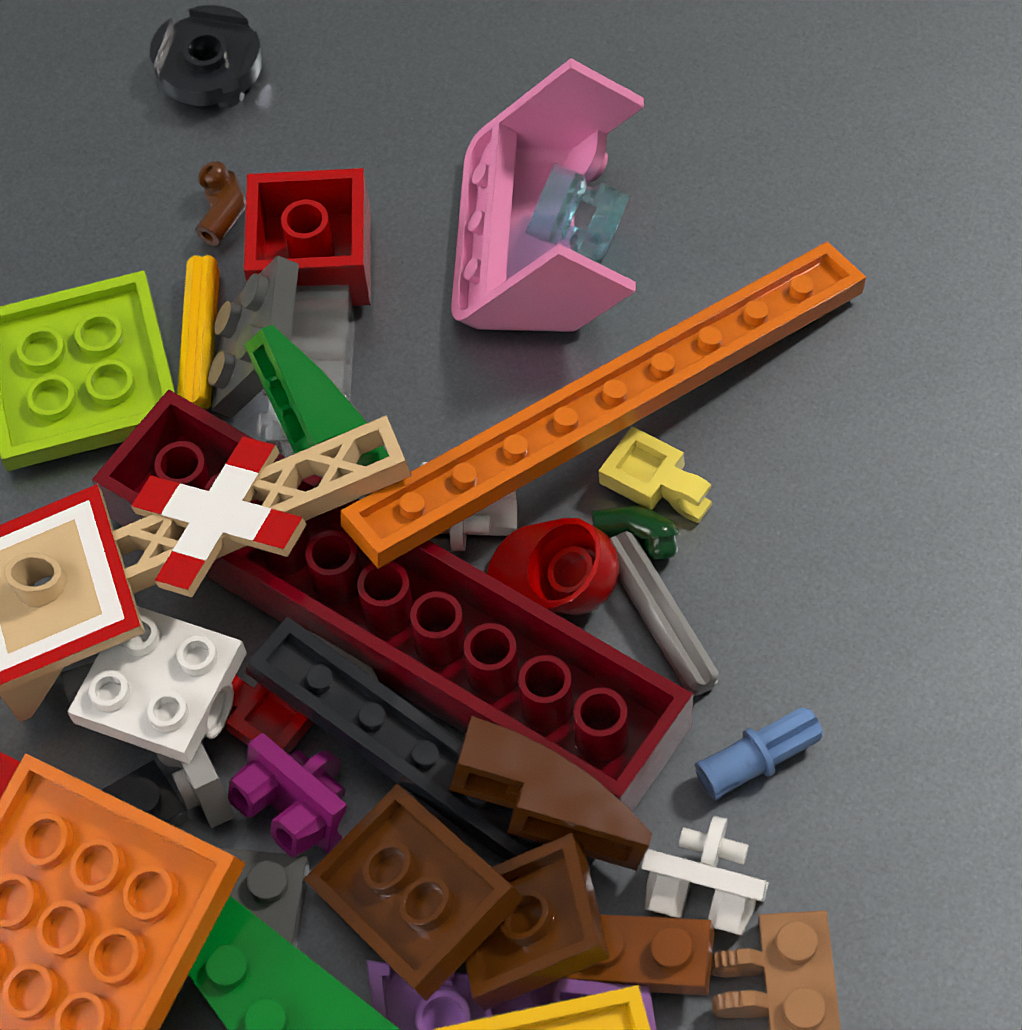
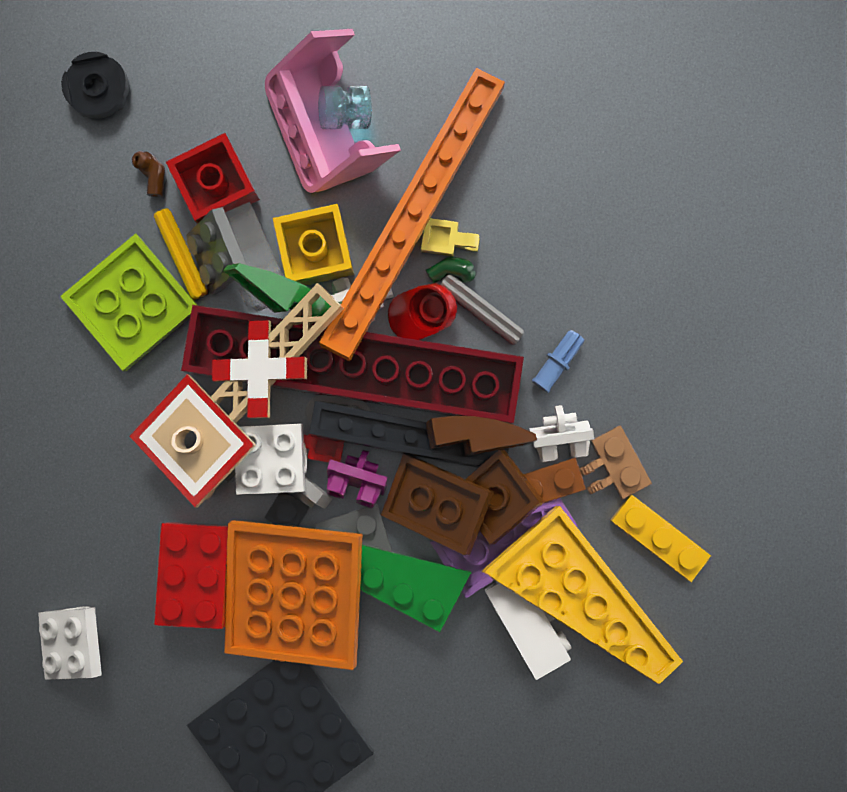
camera: 25 degrees left, 25 degrees up
none -> yellow brick [273,204,354,286]

